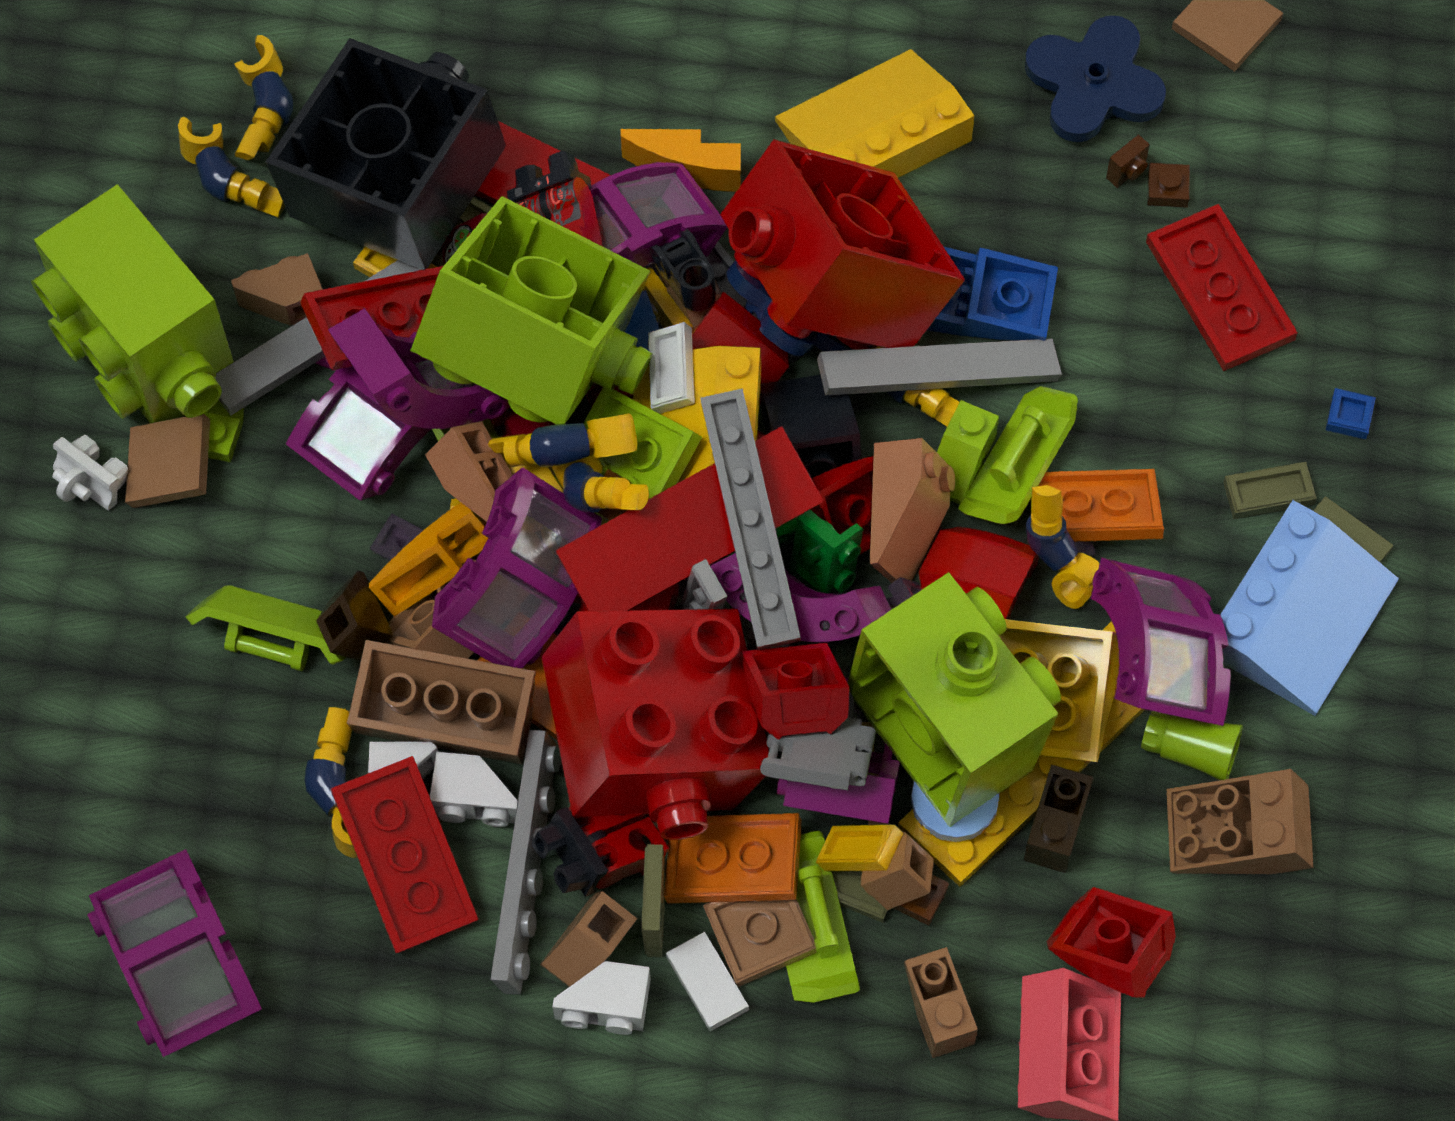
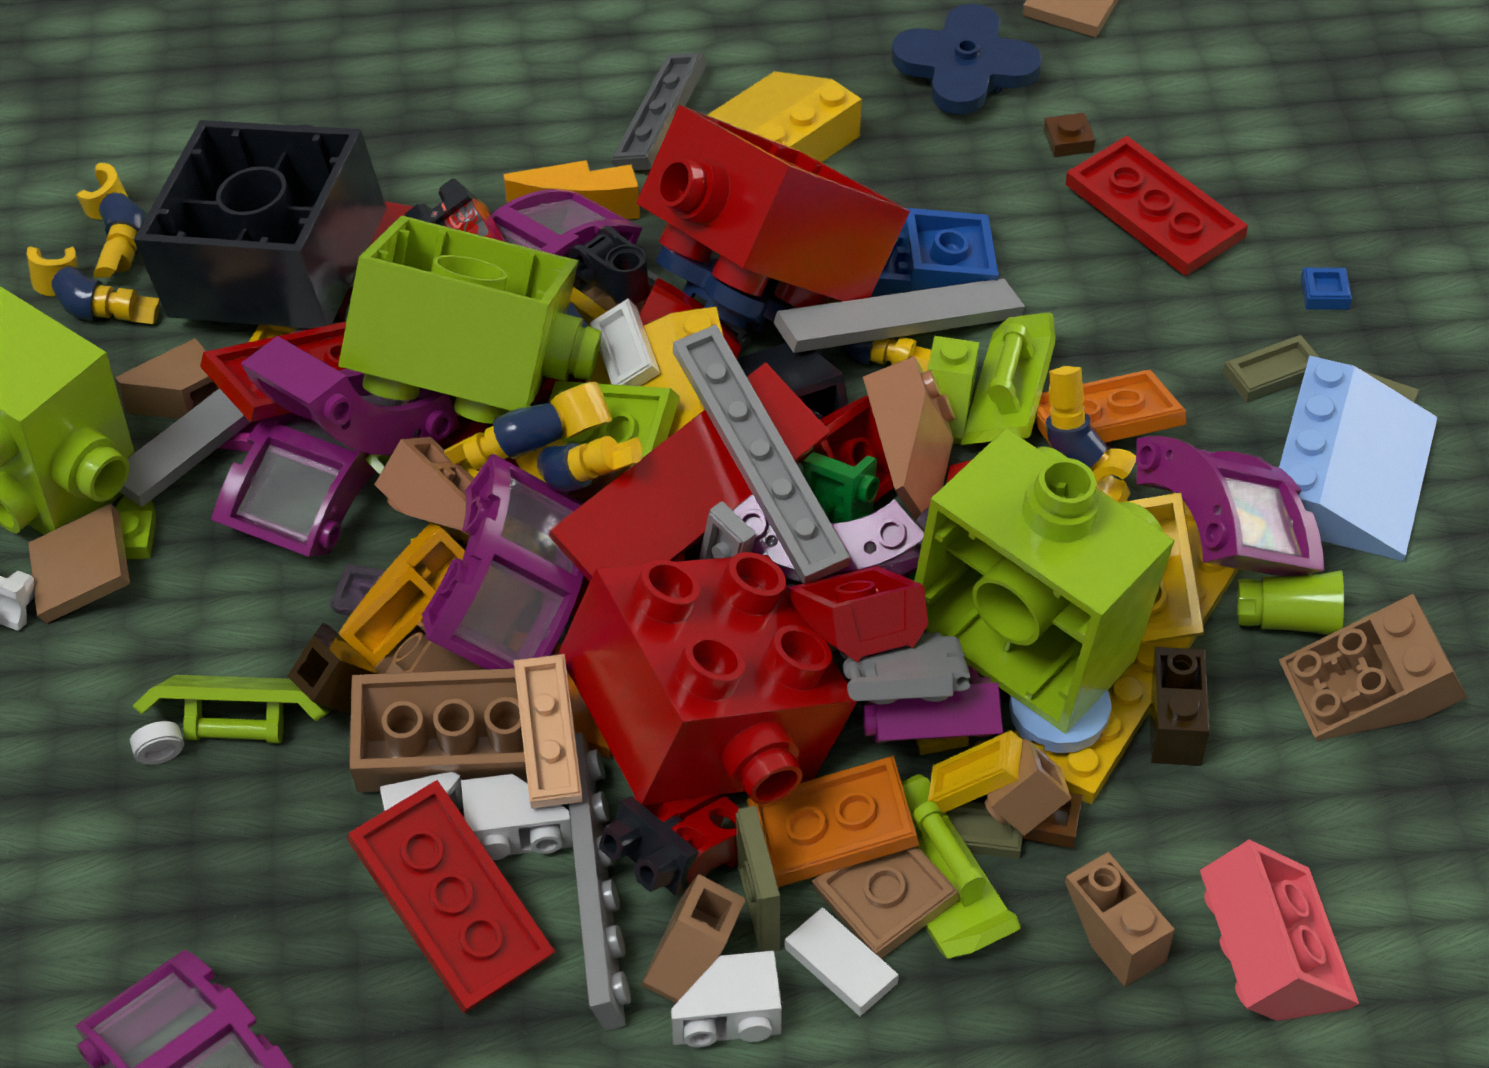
camera: 15 degrees left, 15 degrees down
piece [304,707,357,858] -> none
red slope [1047,887,1176,998] -> none
reddish brown plate [1106,134,1150,188] -> none
none -> white tile [130,721,184,765]
none -> light nougat tile [514,654,583,809]
none -> dark grey tile [611,53,707,170]

